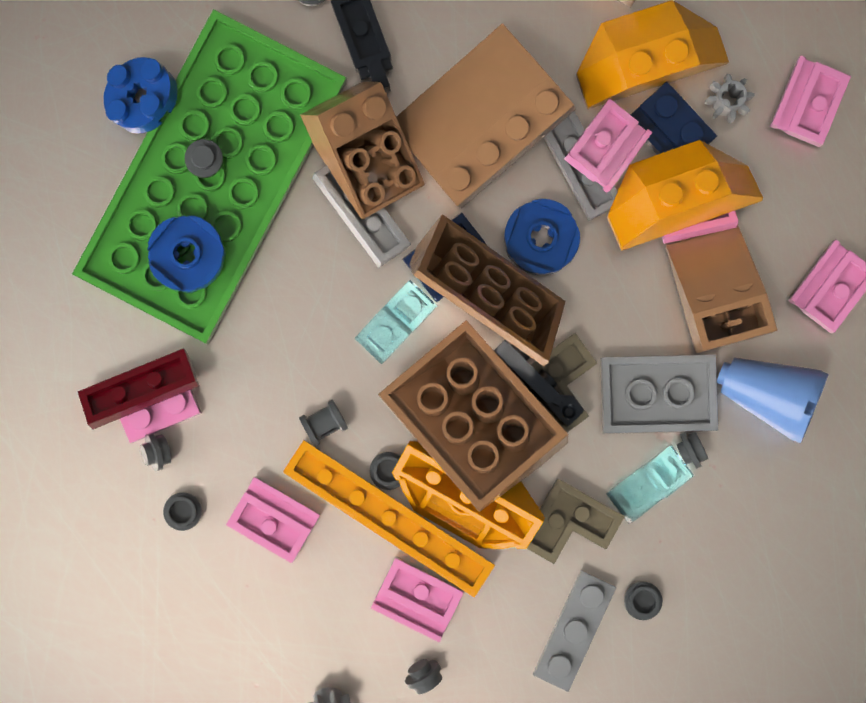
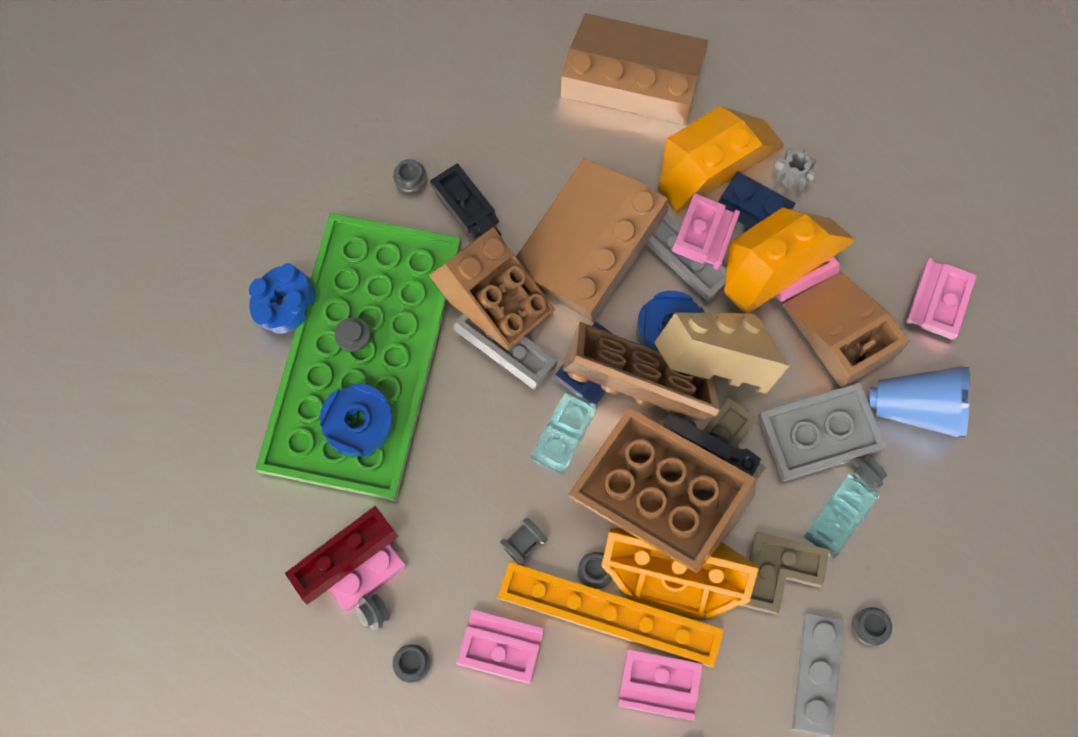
camera: 10 degrees left, 15 degrees down
bright pink plate [770,55,851,147] -> none
none -> tan wedge [654,313,790,394]

